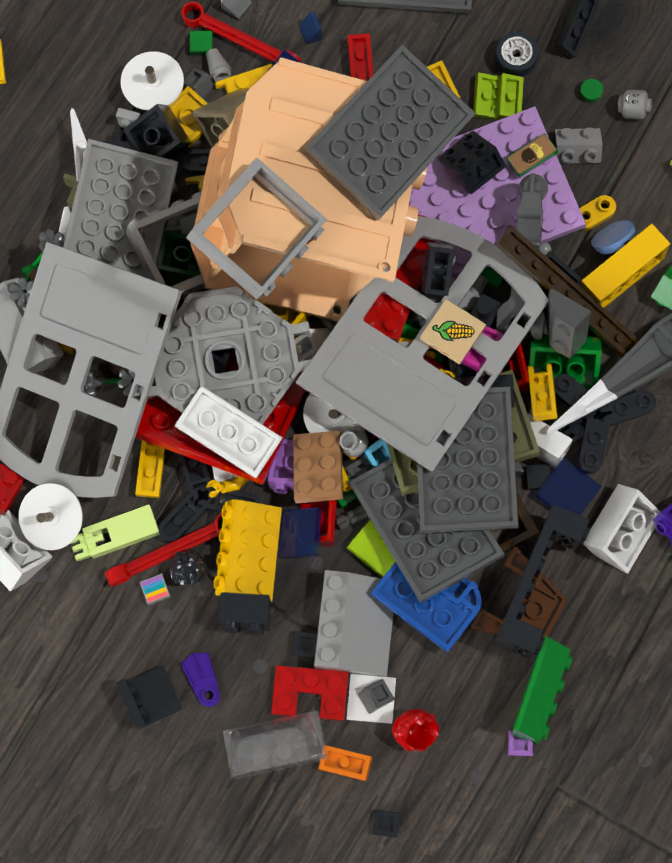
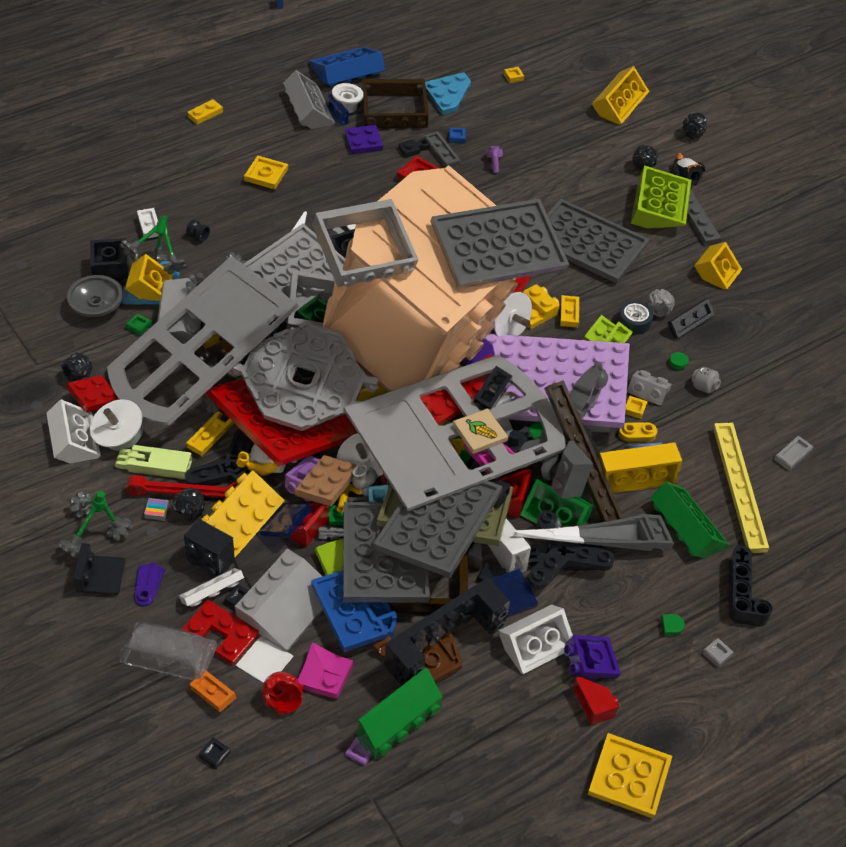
camera: 20 degrees right, 25 degrees down
white tile [175,386,282,479] -> none
dark grey slope [358,679,395,714] -> none
black bracket [438,131,507,195] -> none
tile [506,133,558,178] -> none
yellow hinge [528,363,558,422] -> none
none -> dark grey plant [58,491,133,557]
none -> white plate [179,568,244,607]
none -> dark pink plate [298,643,353,700]
none -> yellow tile [625,396,647,419]
none -> light grey piece [647,289,675,317]

